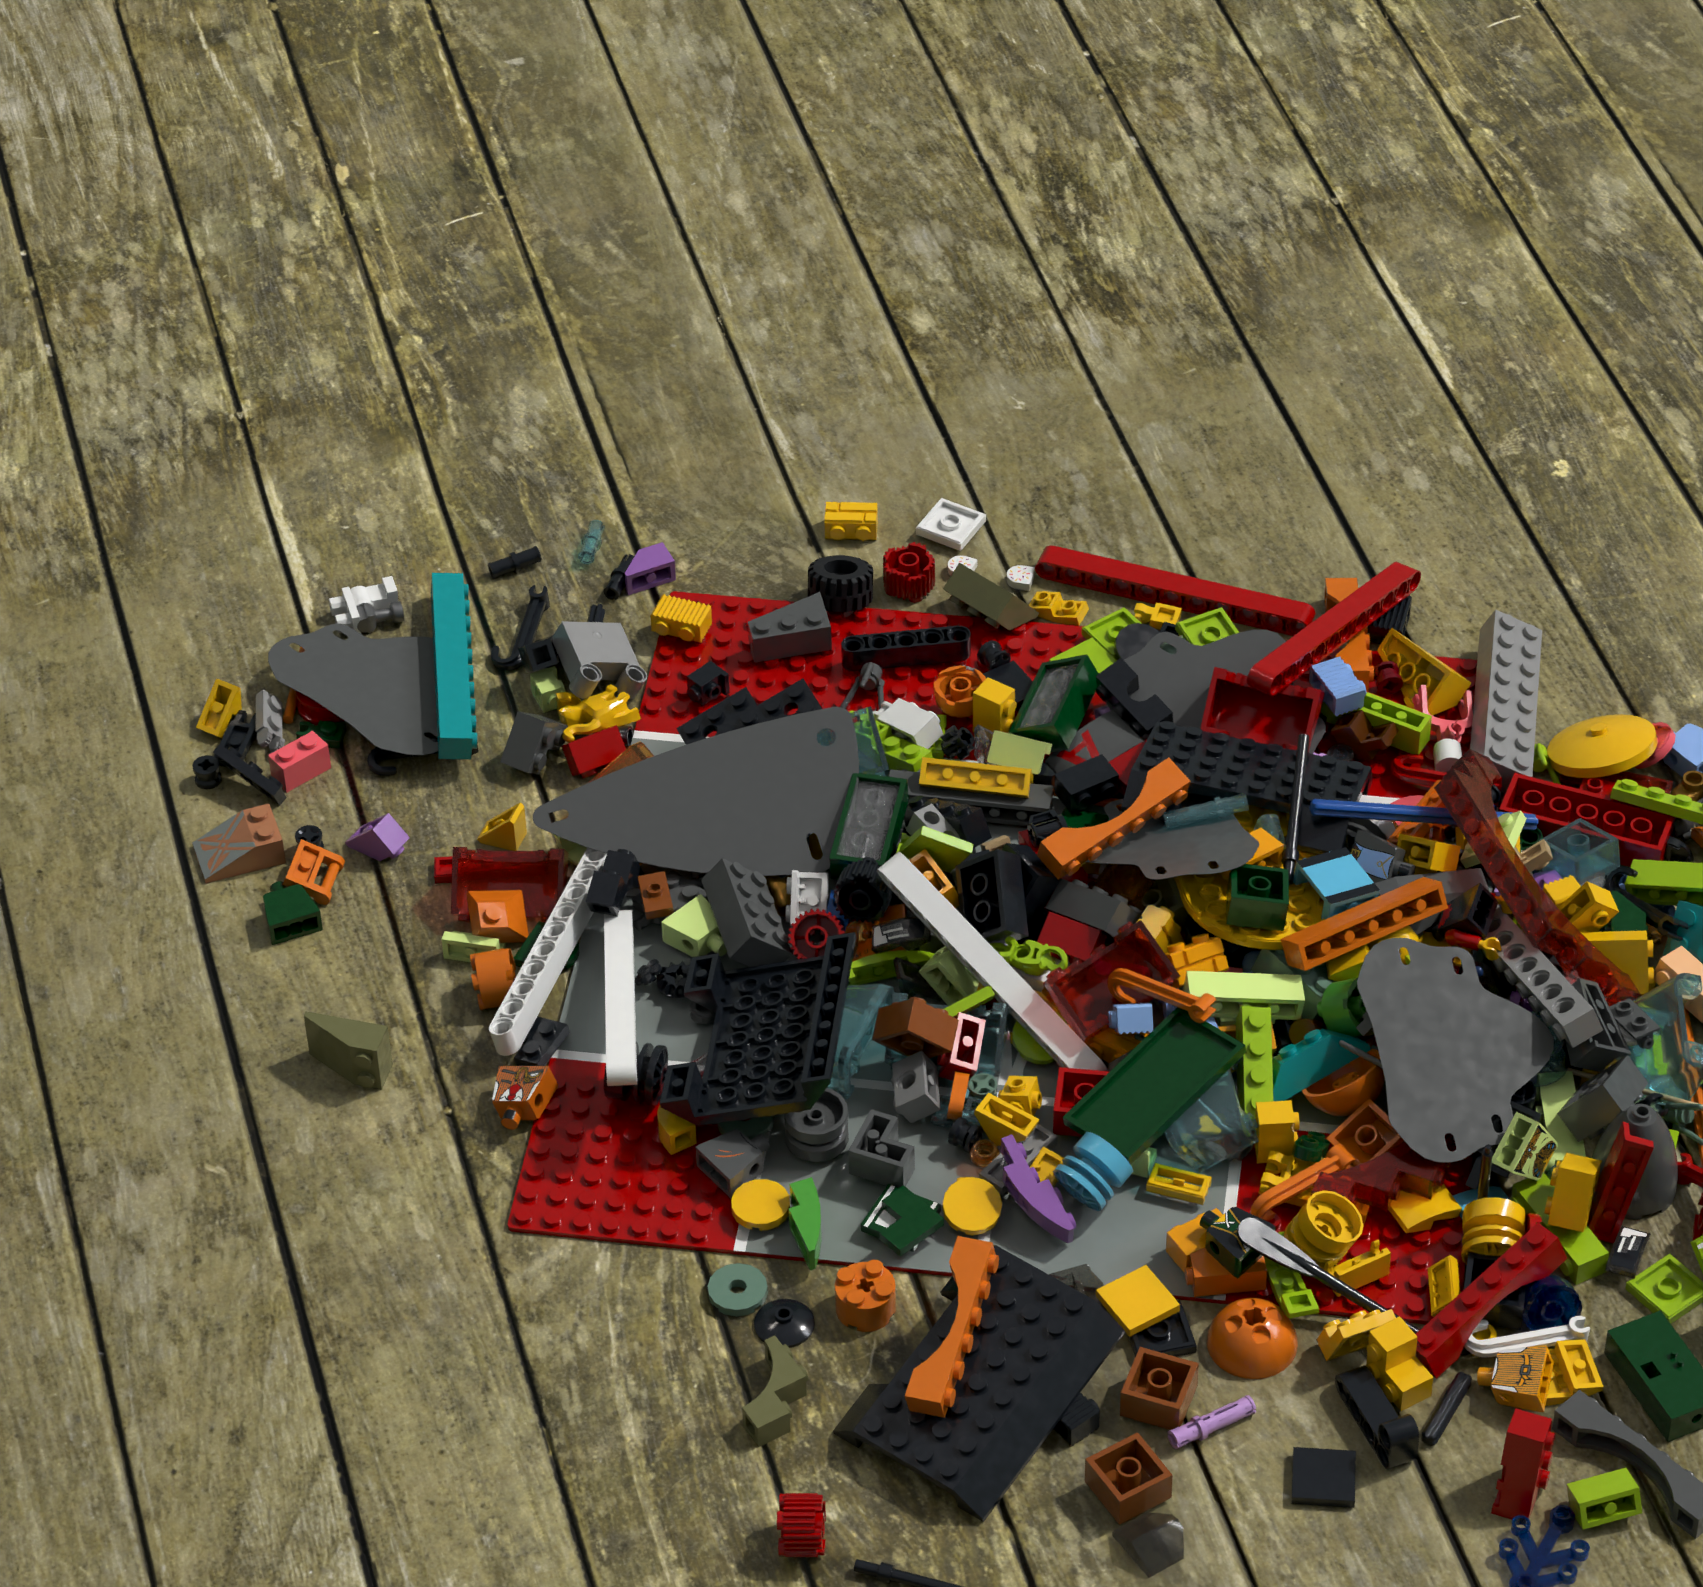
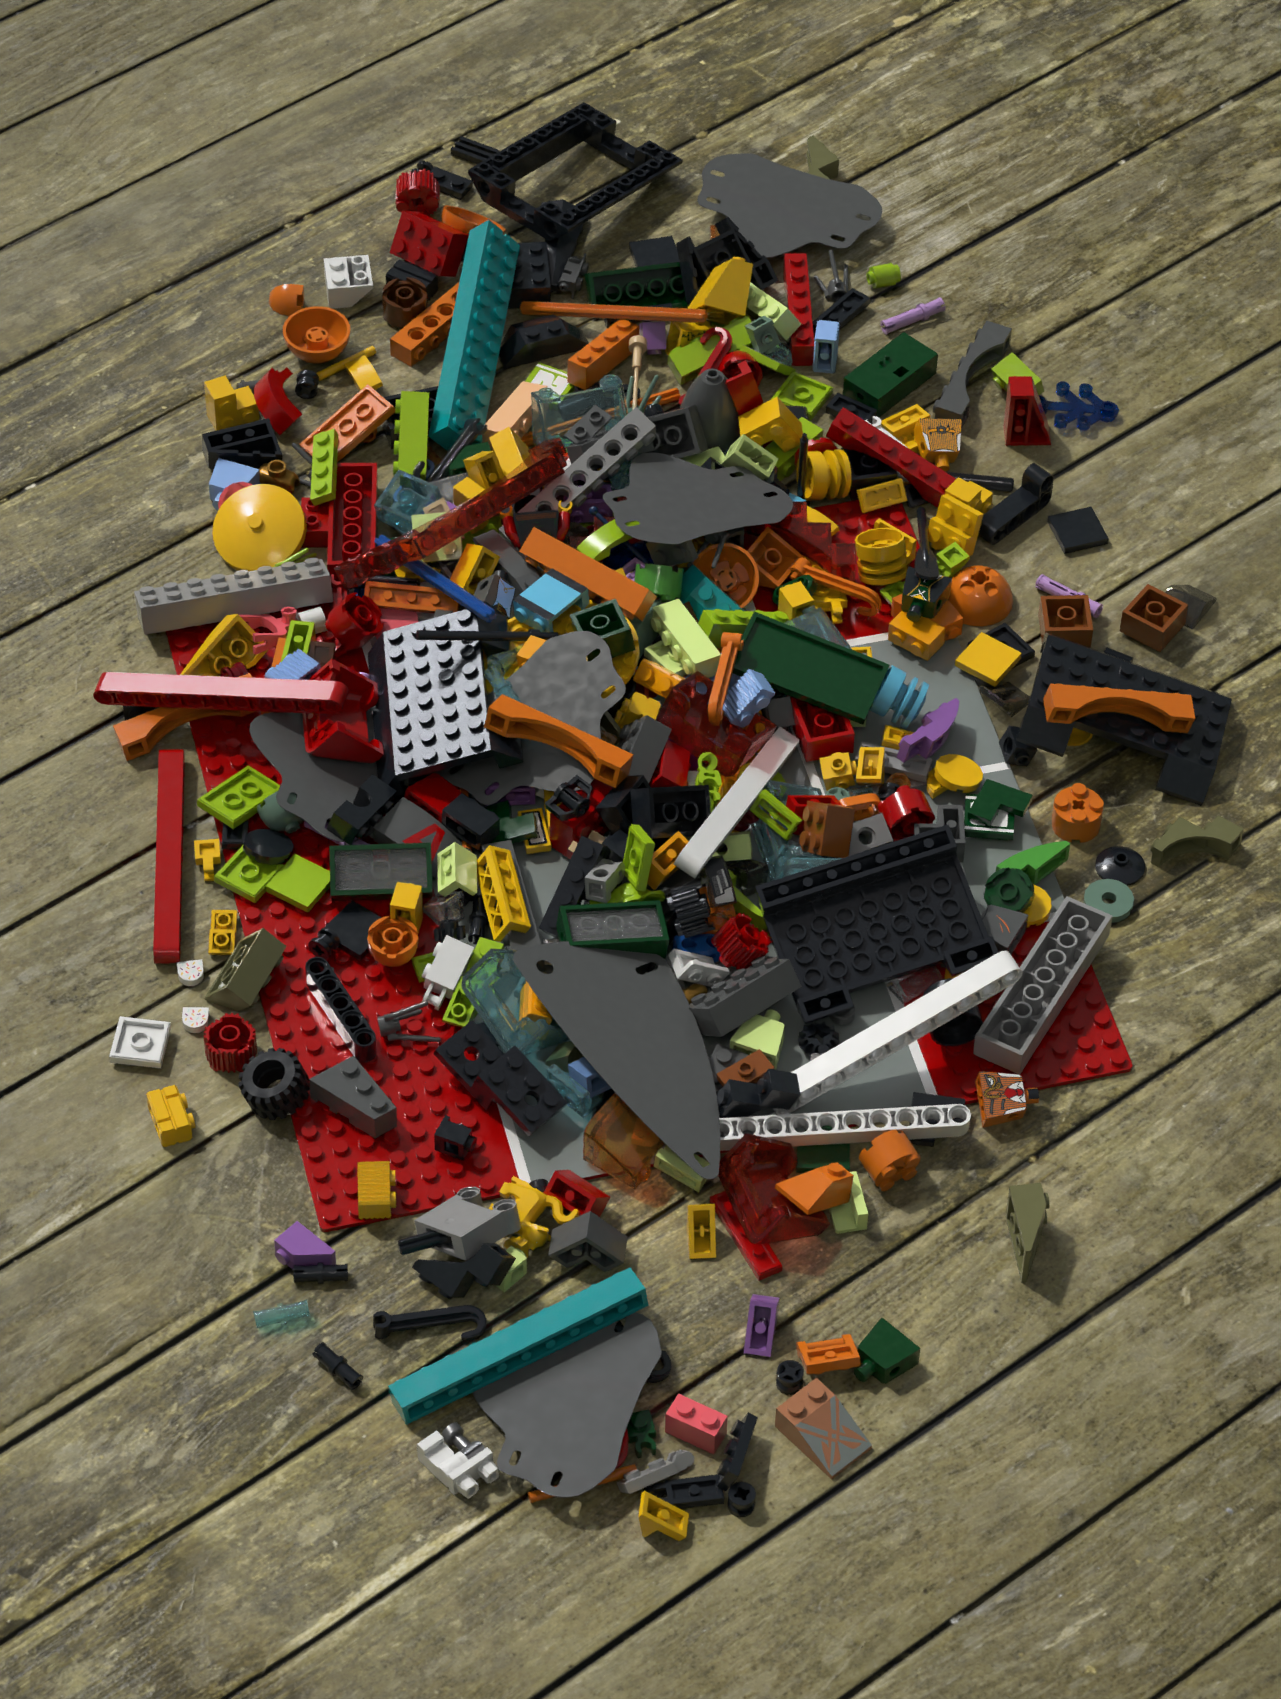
camera: 115 degrees left, 5 degrees up
none -> red brick [325,593,384,651]
none -> black plate [826,393,877,423]
none -> red brick [877,785,936,842]
none -> light grey brick [973,896,1112,1075]
none -> dark green tile [984,867,1034,913]

